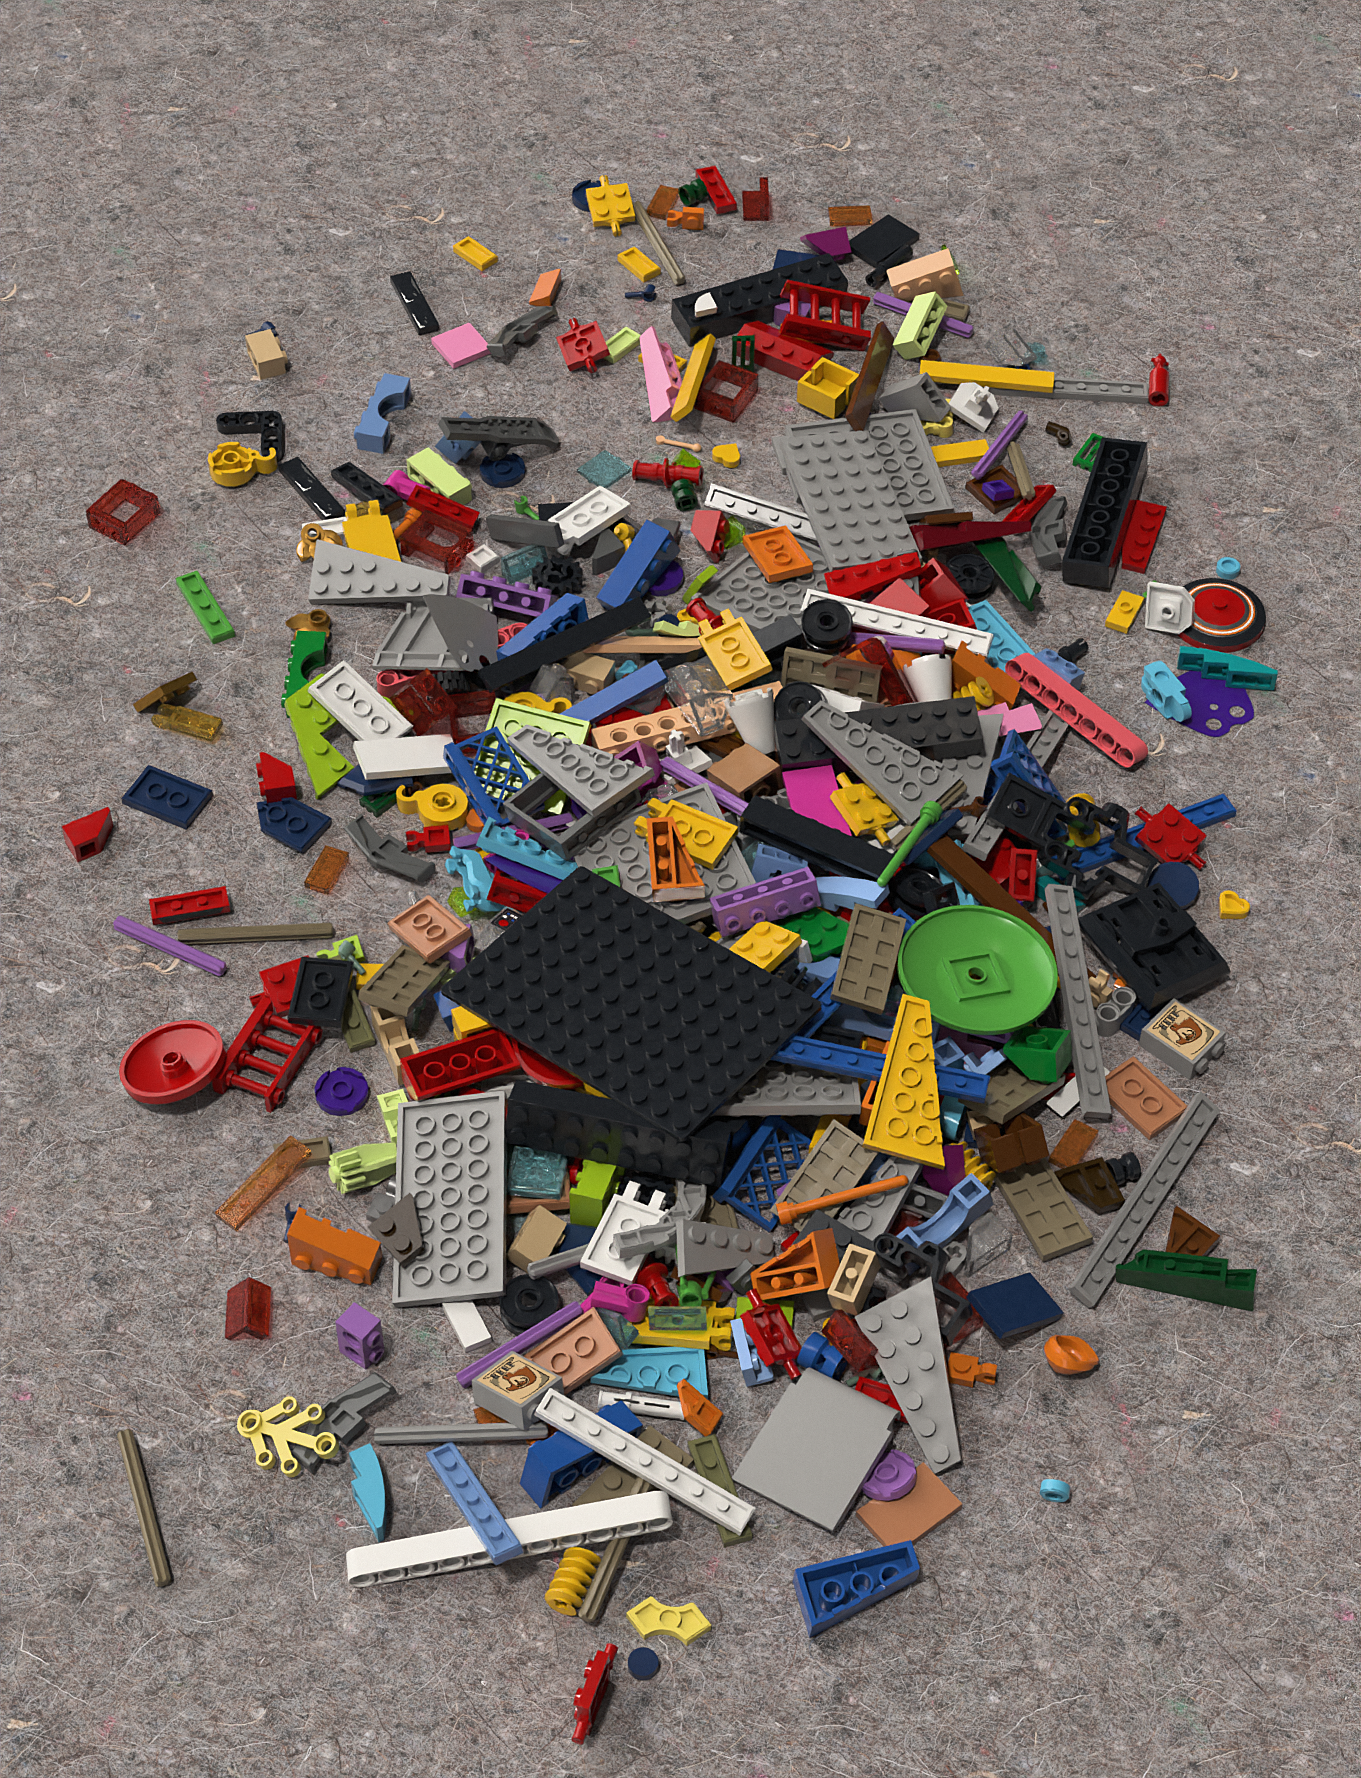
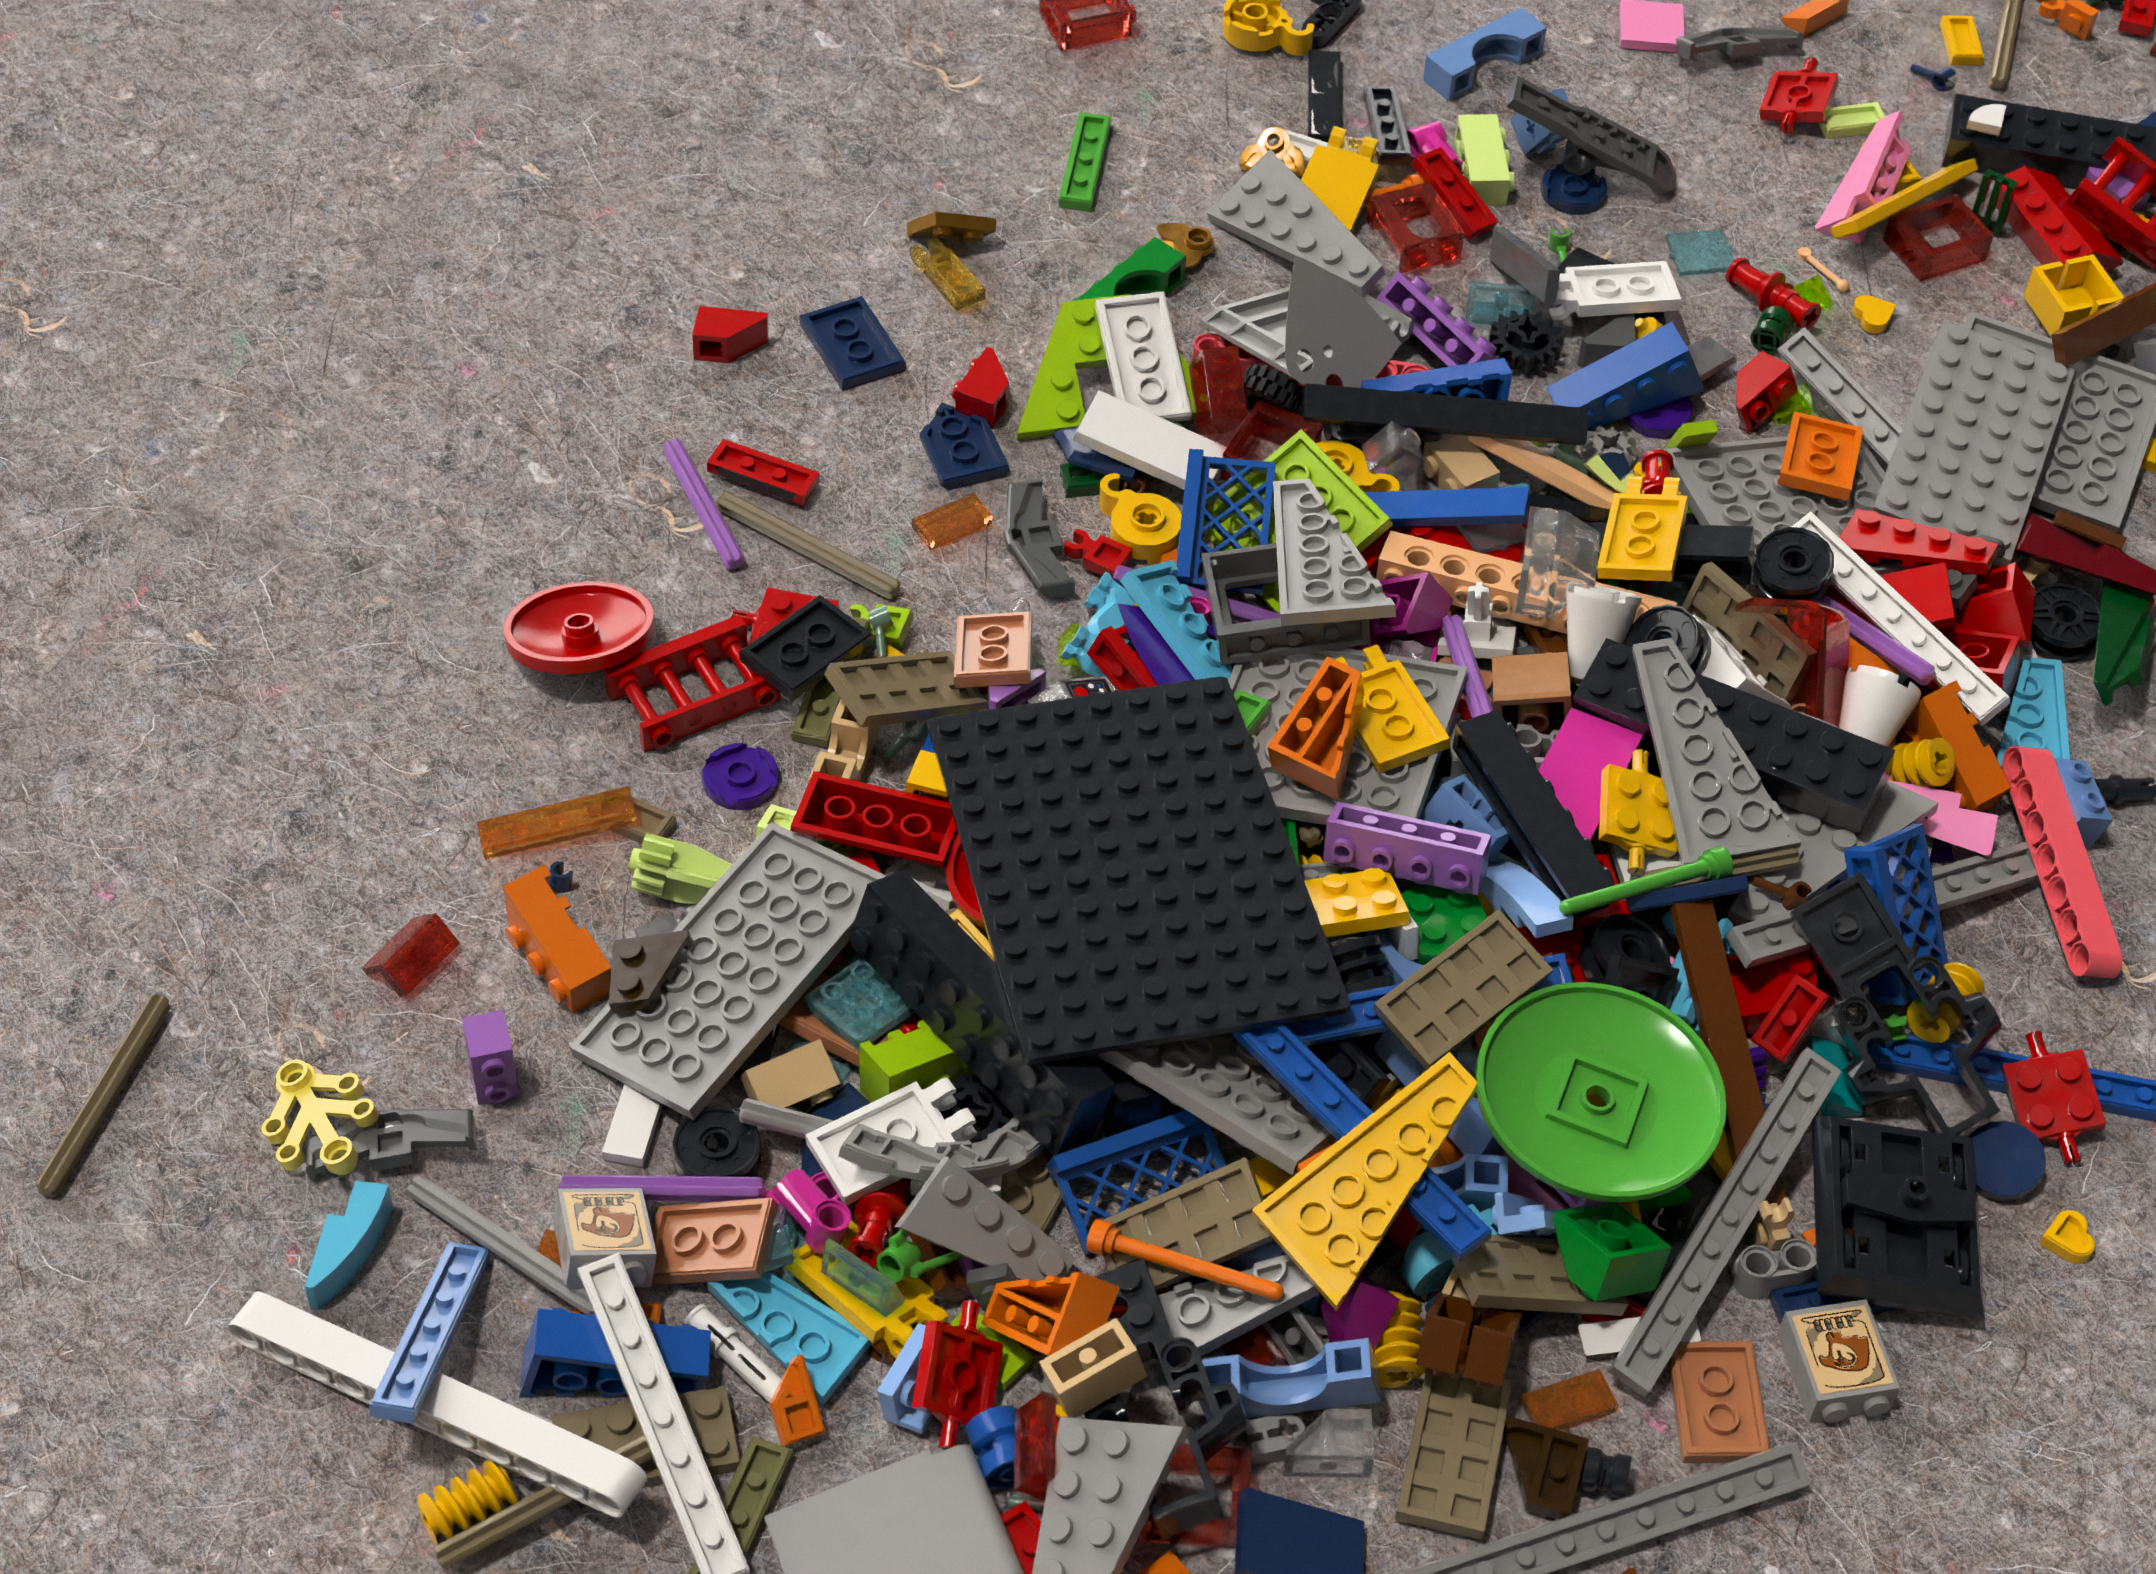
camera: 35 degrees right, 0 degrees up
white tile [466,544,499,573] -> none

